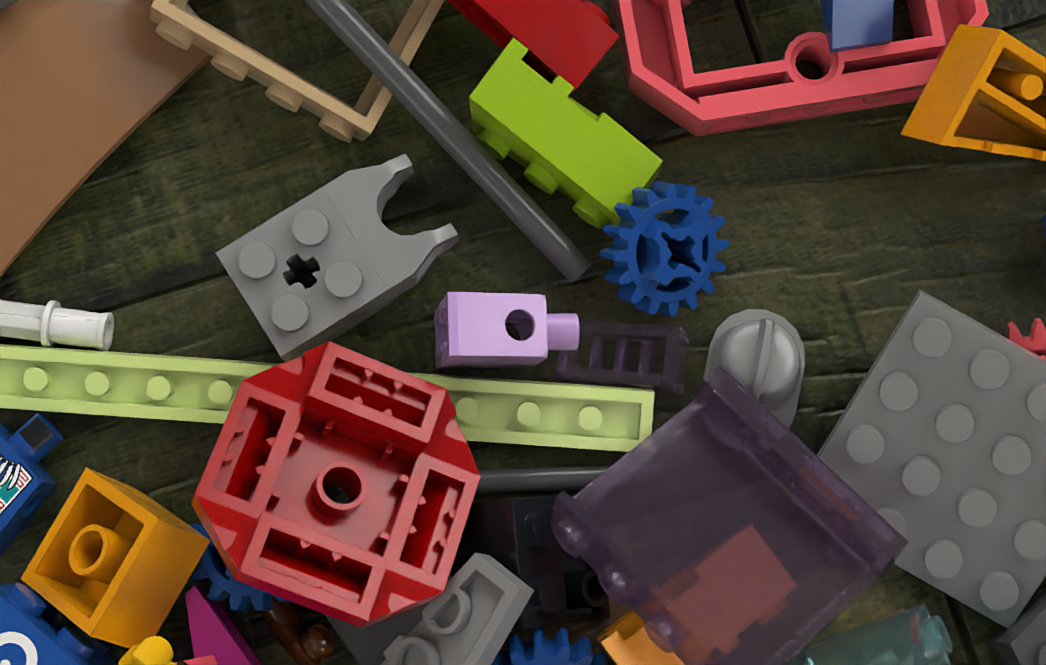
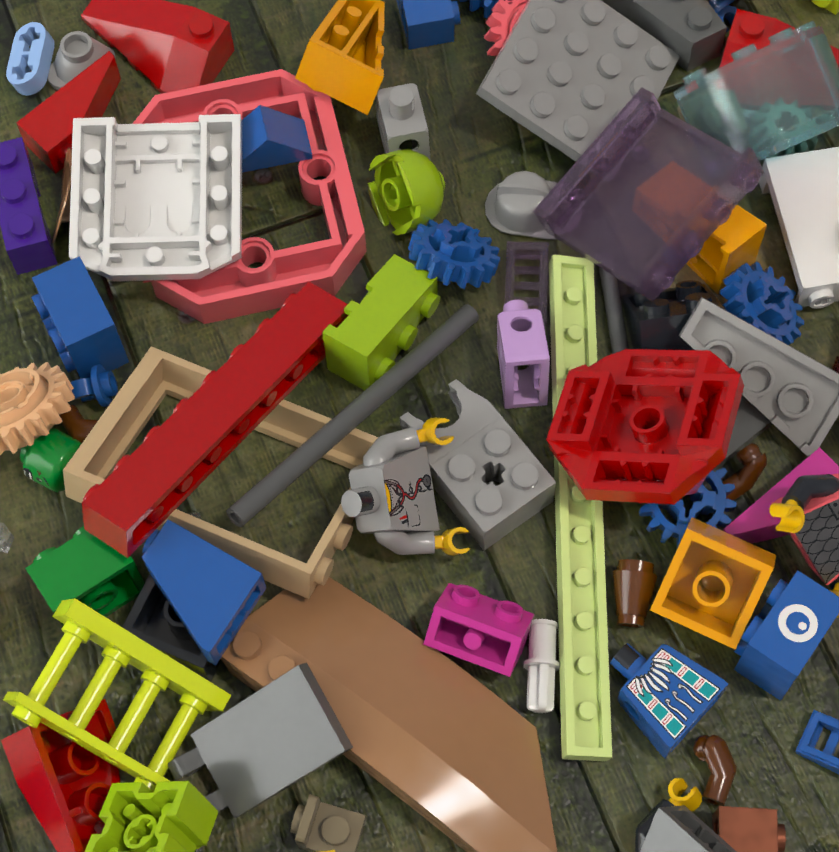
camera: 90 degrees left, 15 degrees down
none -> light grey torso [341,417,470,556]
none -> lime cylinder [368,149,445,235]
none -> light grey torso [376,83,430,159]
none -> dark pink brick [423,583,534,677]
none -> reddish brown cone [613,559,658,628]

